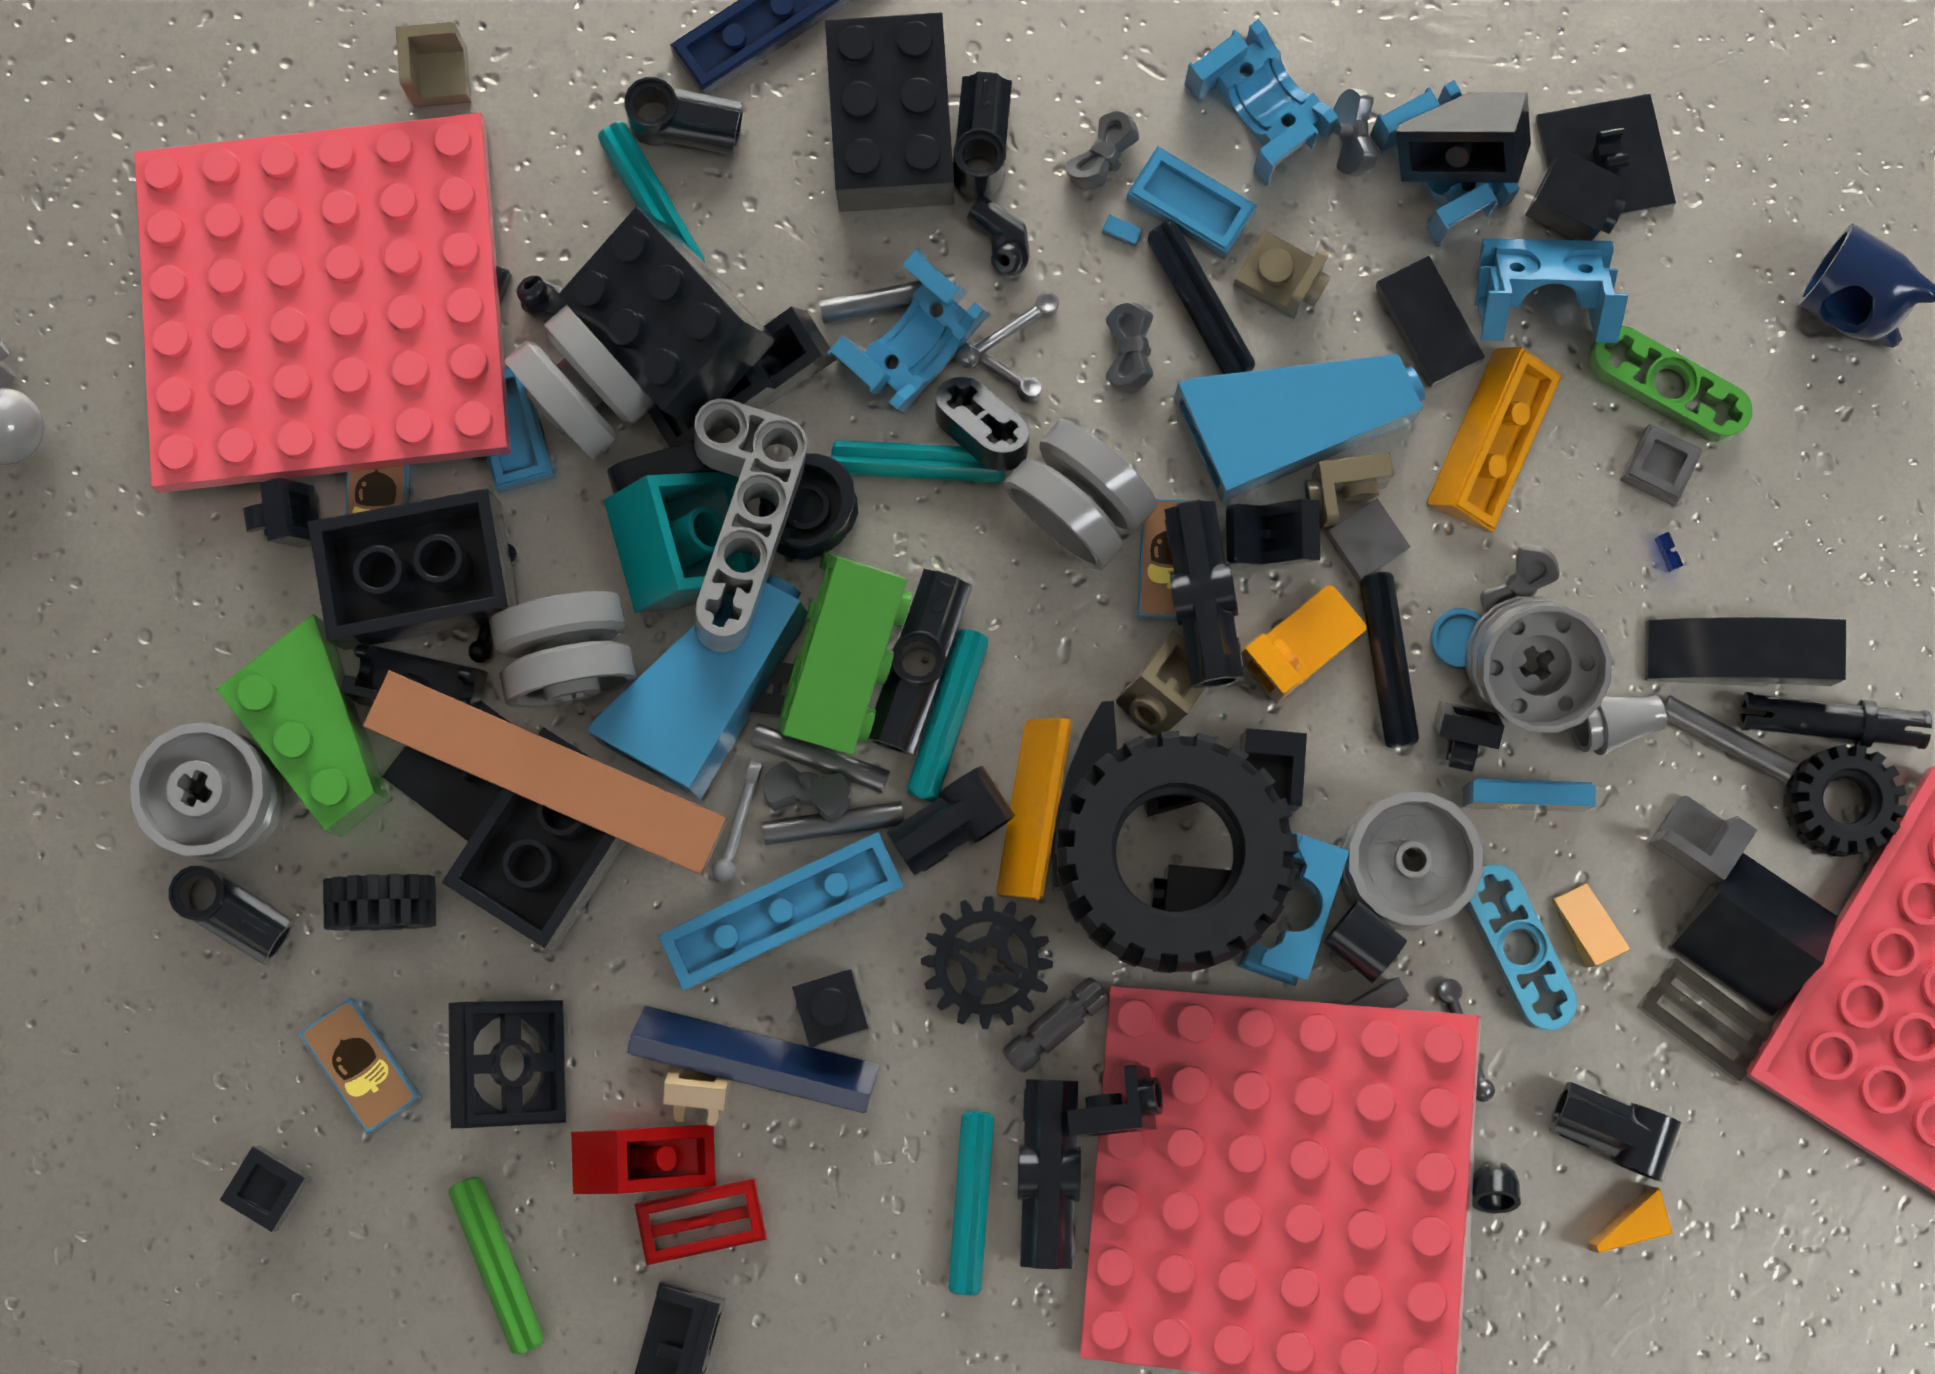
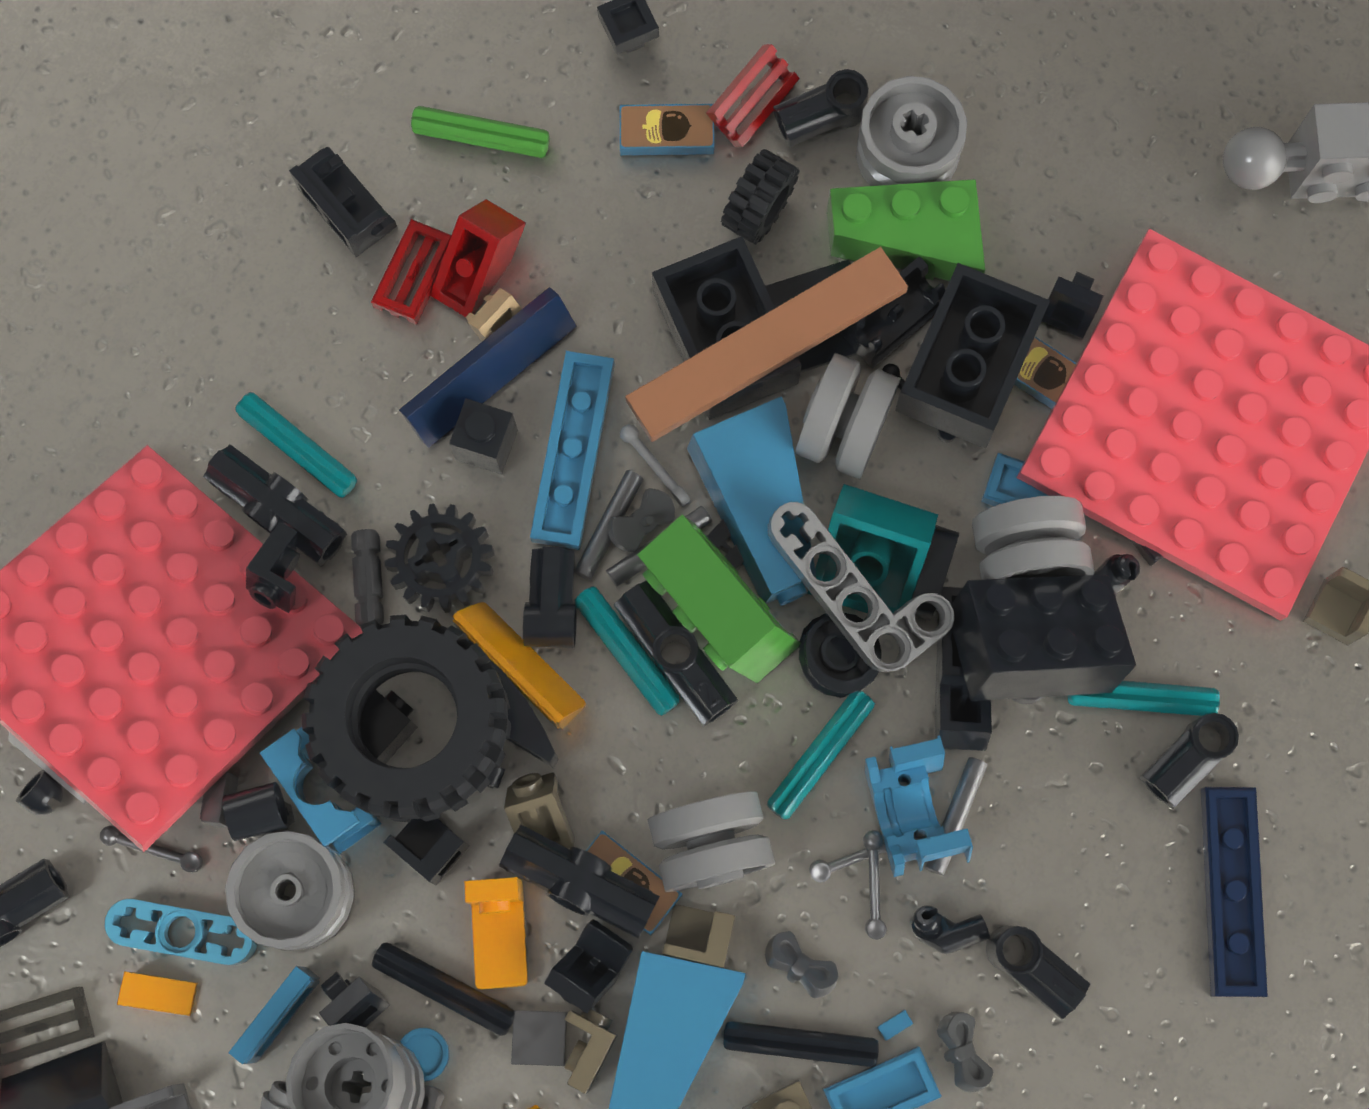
camera: 125 degrees right, 5 degrees down
black piece [448,1000,566,1129] -> none
black brick [825,12,955,212] -> none
black beam [935,377,1029,471] -> none
none -> dark tan panel [662,905,735,968]
none -> tile [706,44,800,147]

